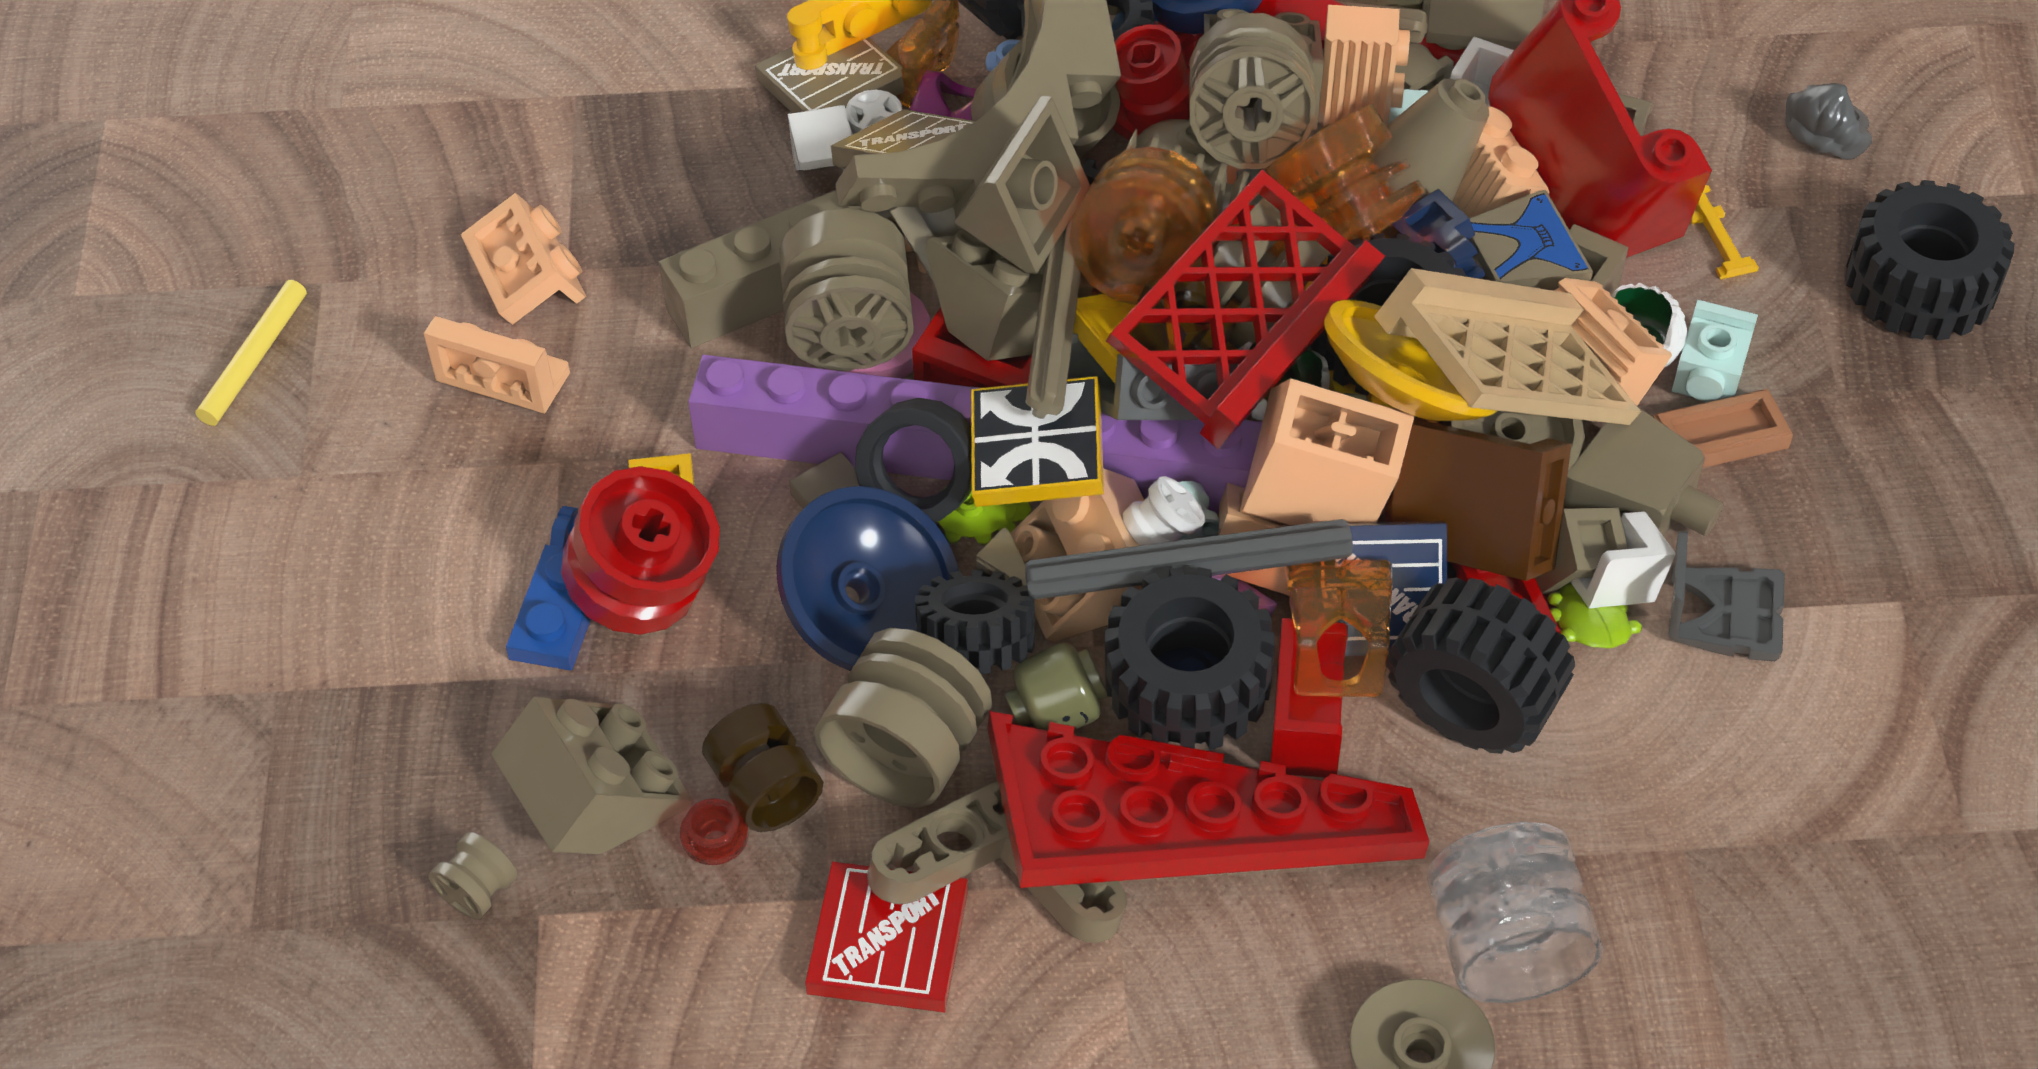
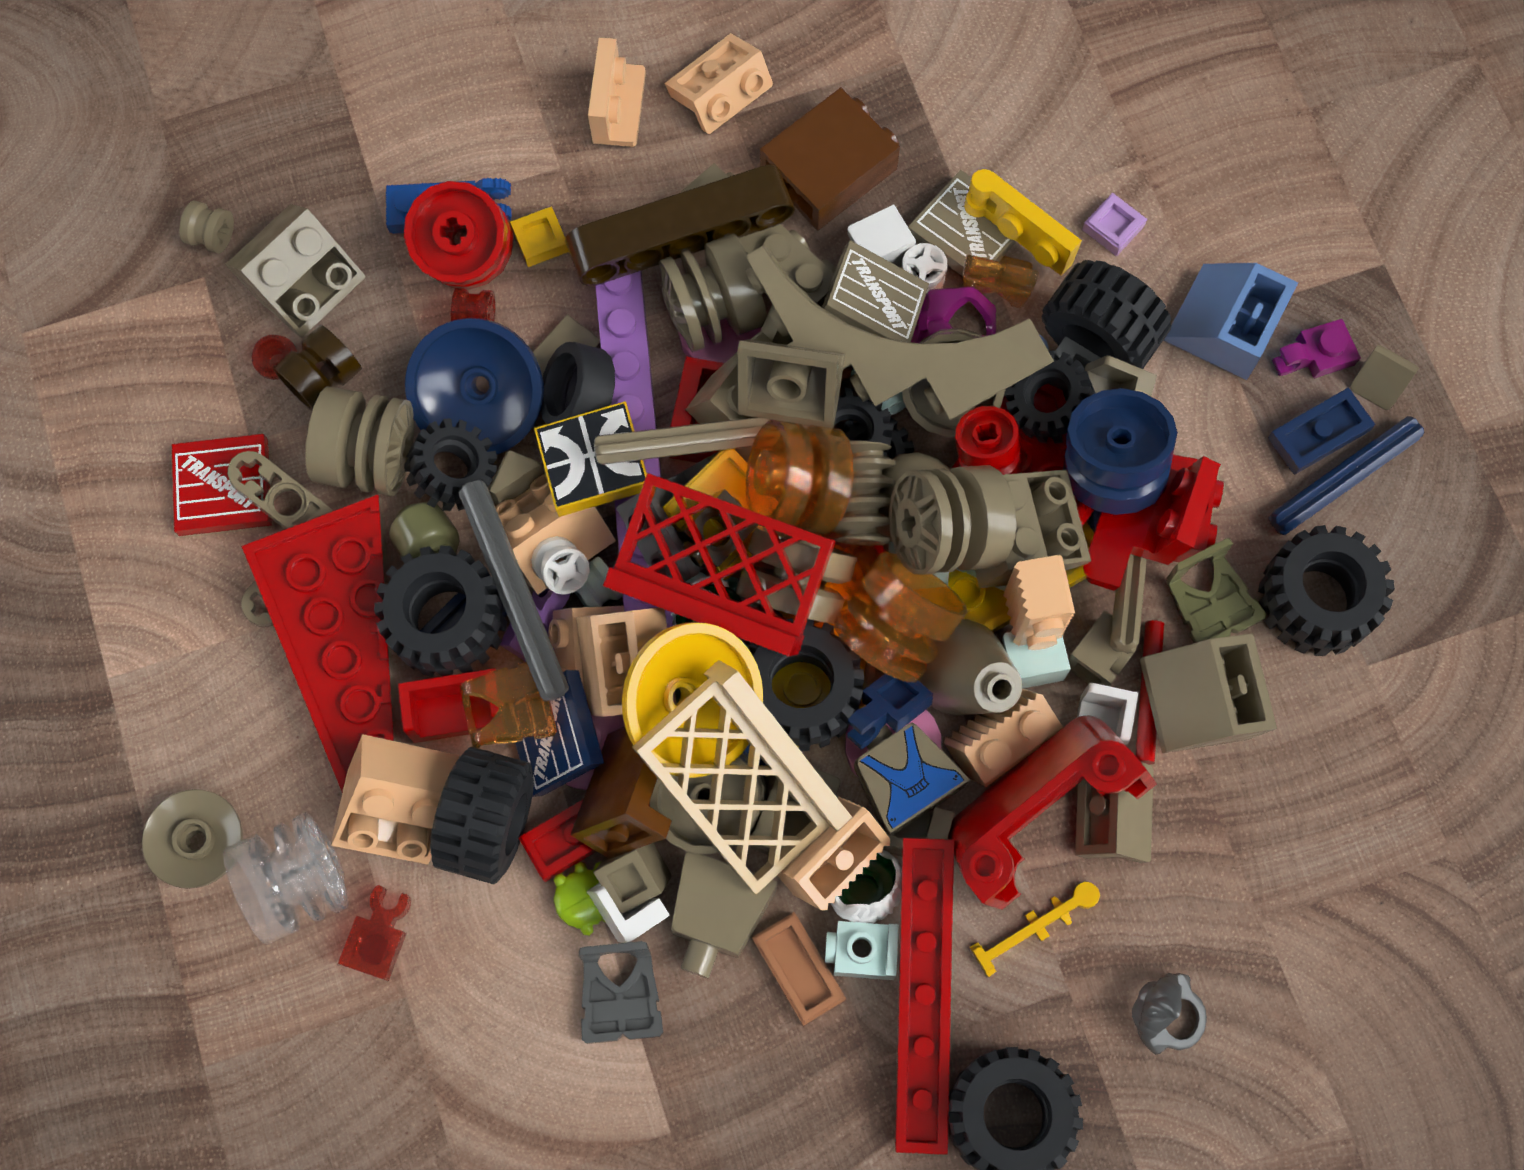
camera: 75 degrees right, 20 degrees up
none -> light nougat slope [331,734,459,865]
none -> clear red plate [338,885,411,982]
none -> clear red wheel [451,288,496,321]
none -> dark brown beam [565,165,795,286]
none -> reddish brown brick [760,87,900,231]
none -> red plate [895,838,954,1155]

